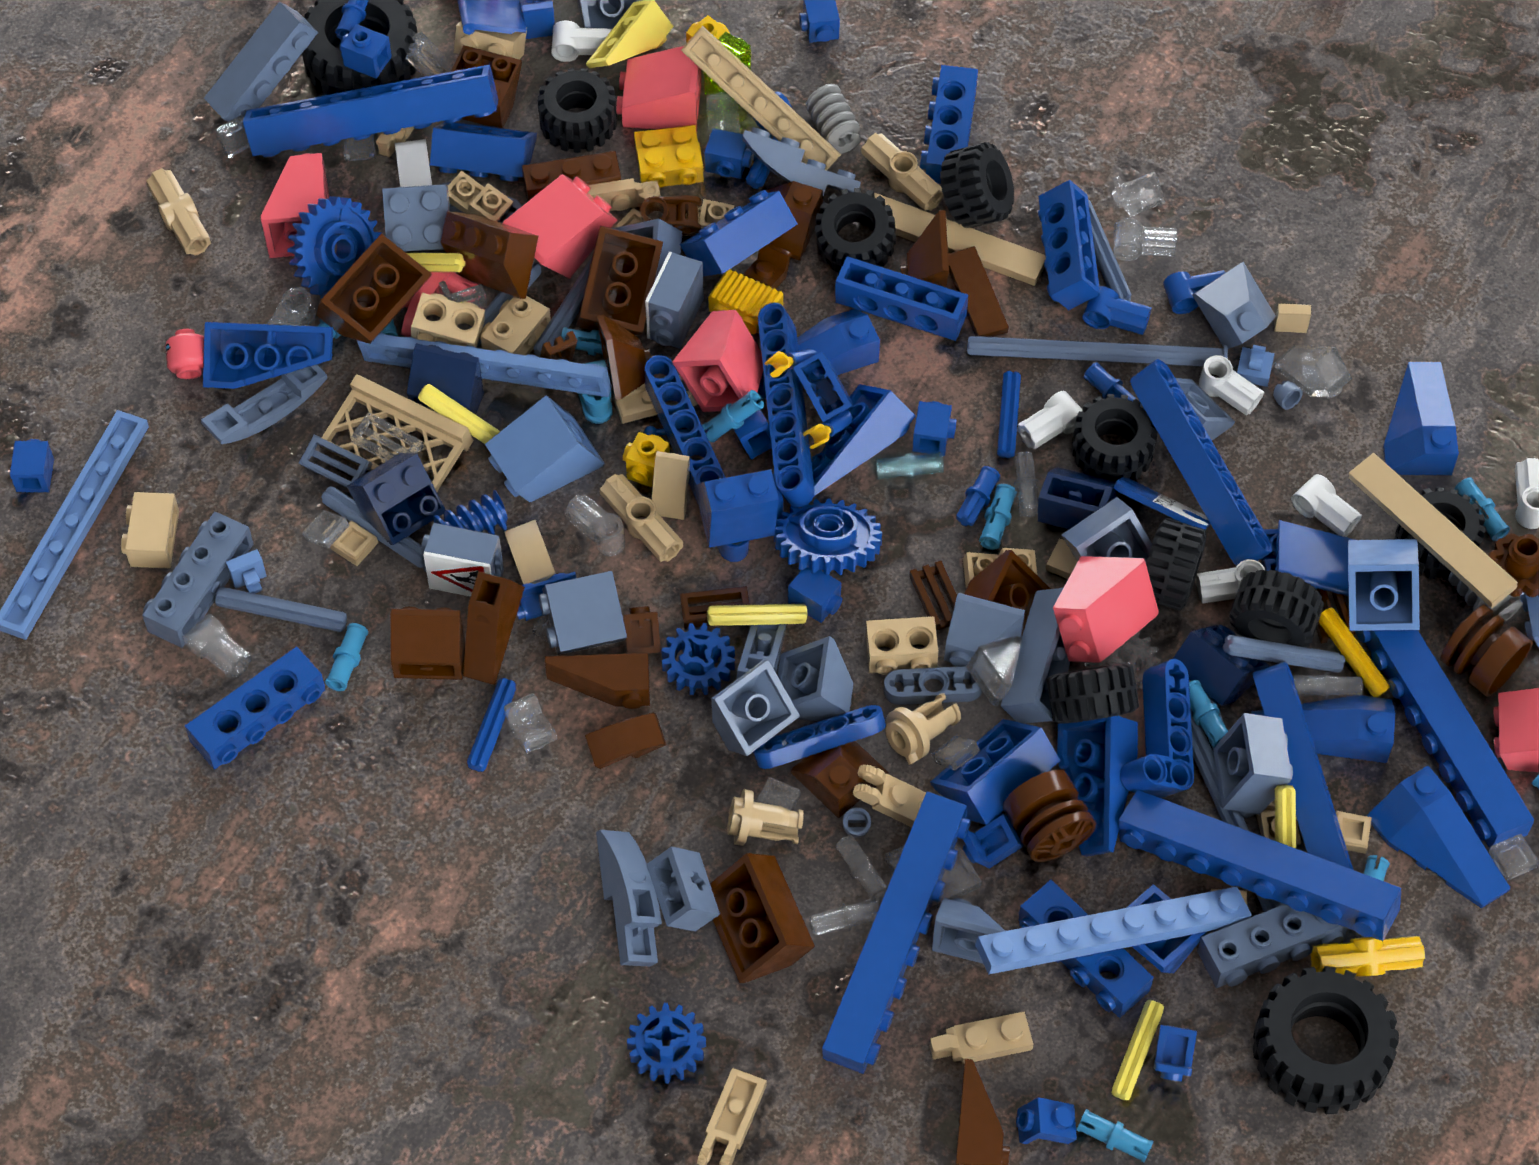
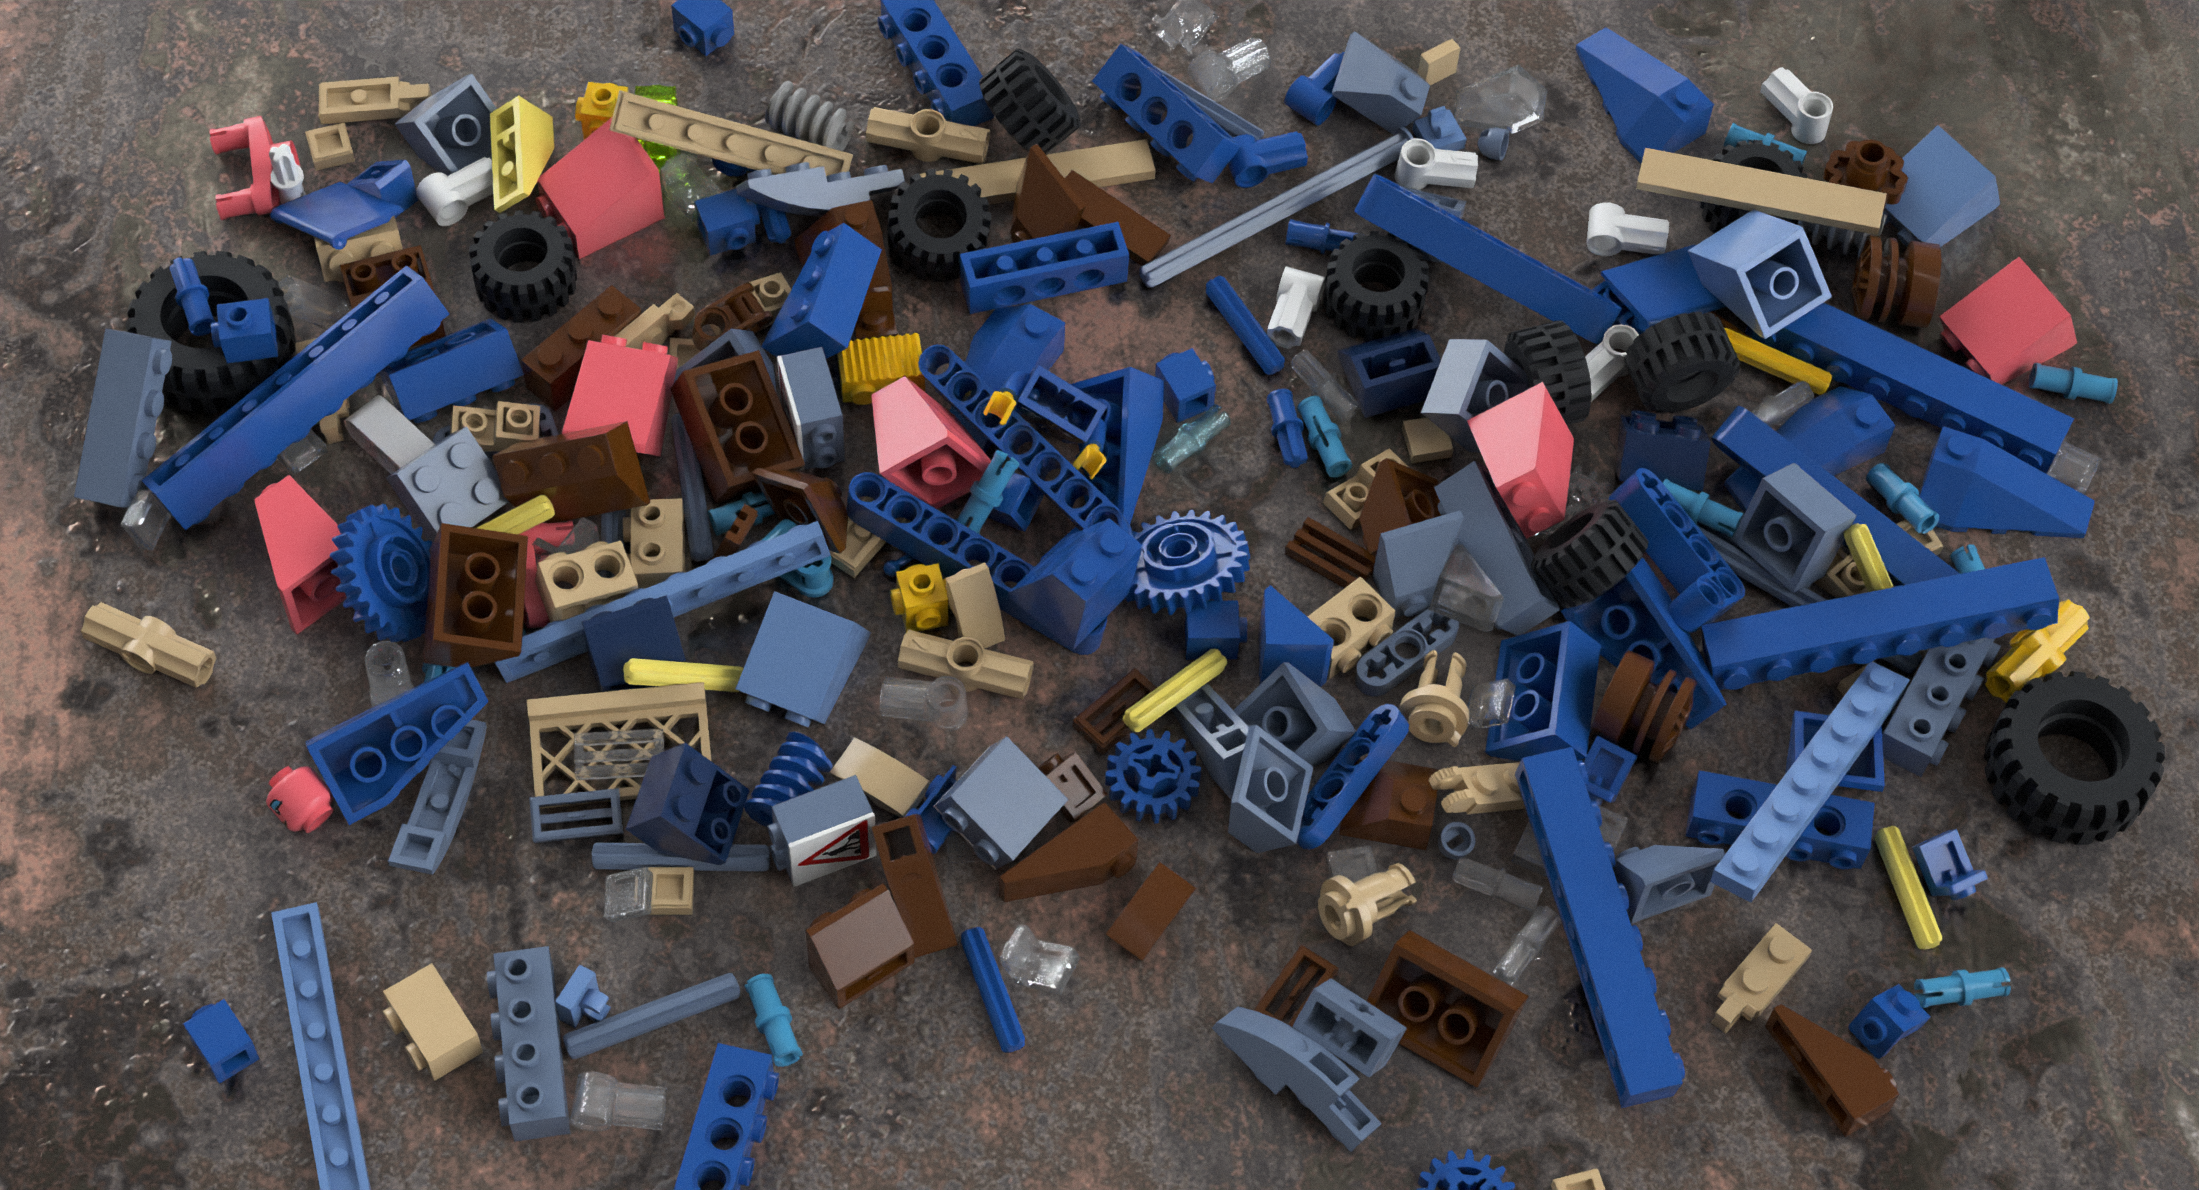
camera: 40 degrees left, 0 degrees up
yellow plate [634,125,704,188] -> none
blue piece [1114,477,1210,531] -> none
sand blue axle [1223,635,1345,673] -> none
none -> reddish brown tile [1253,944,1339,1028]
none -> blue slope [1258,585,1334,687]
none -> dark azure pin [1866,463,1939,534]

